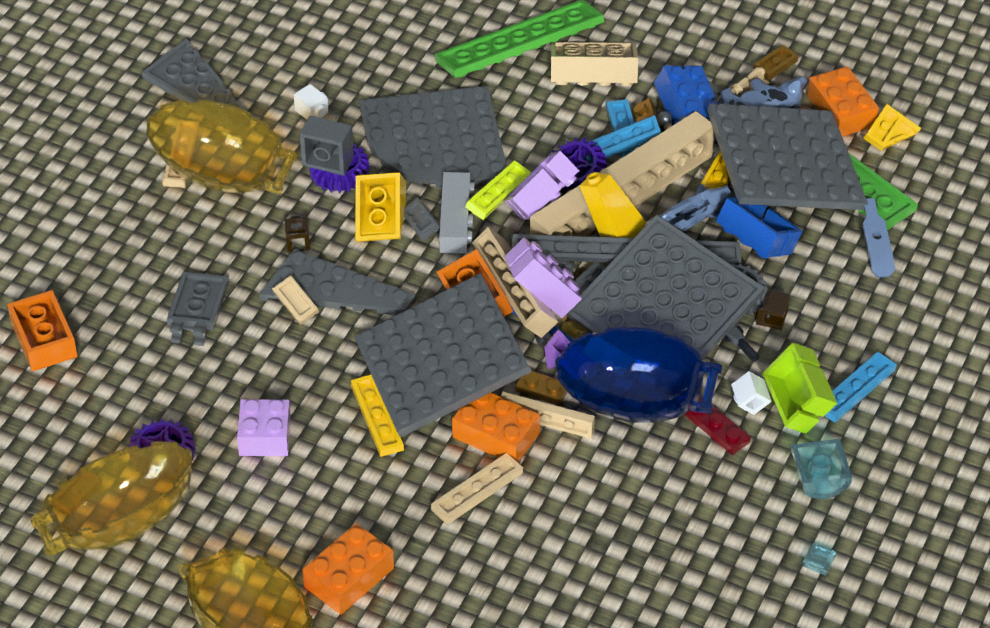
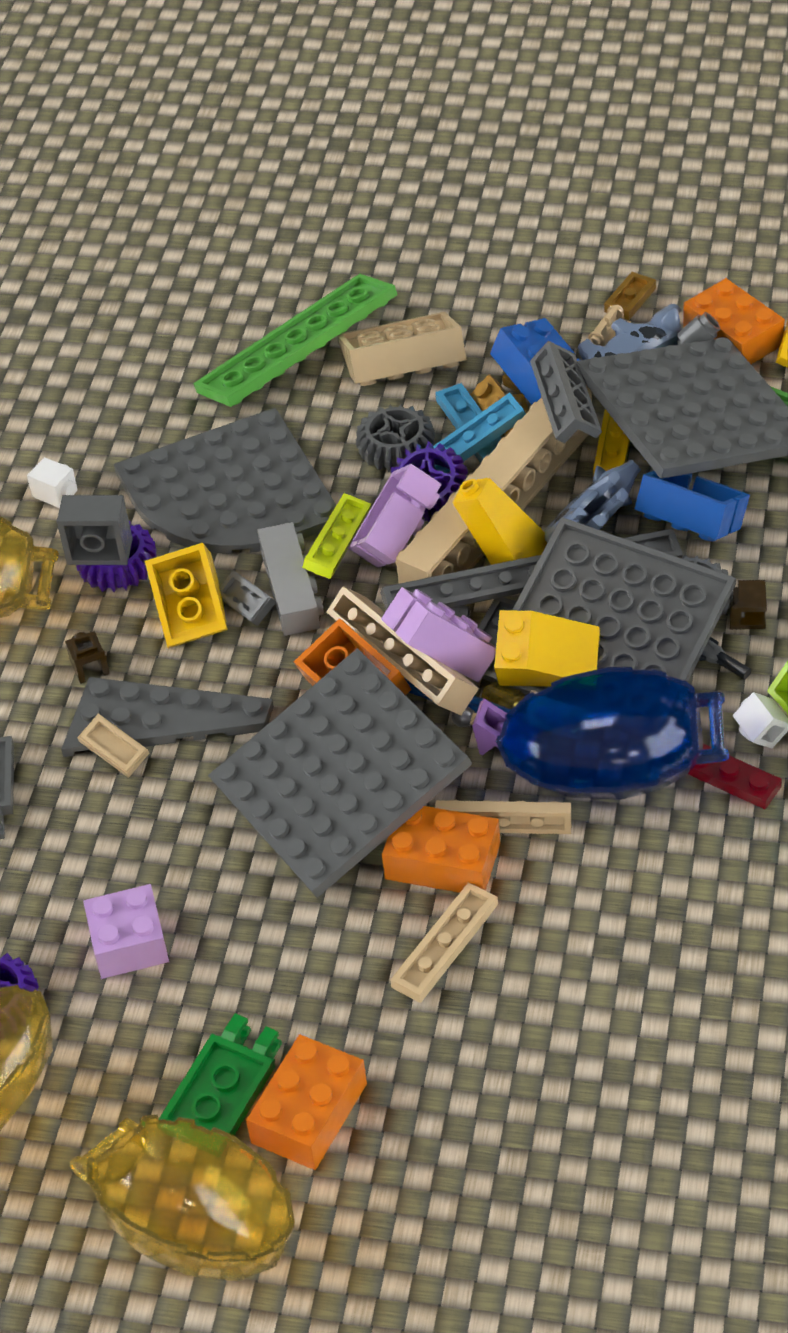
camera: 10 degrees left, 0 degrees up
yellow plate [351,375,404,457] -> none
pearl gold plate [516,371,570,406] -> none
flat silver piece [658,111,673,130] -> none
none -> green tile [157,1013,282,1157]
none -> dark grey gear [356,404,435,472]
none -> yellow slope [494,610,600,687]
none -> dark grey fence [530,341,602,443]
none -> dark grey brick [677,312,721,345]

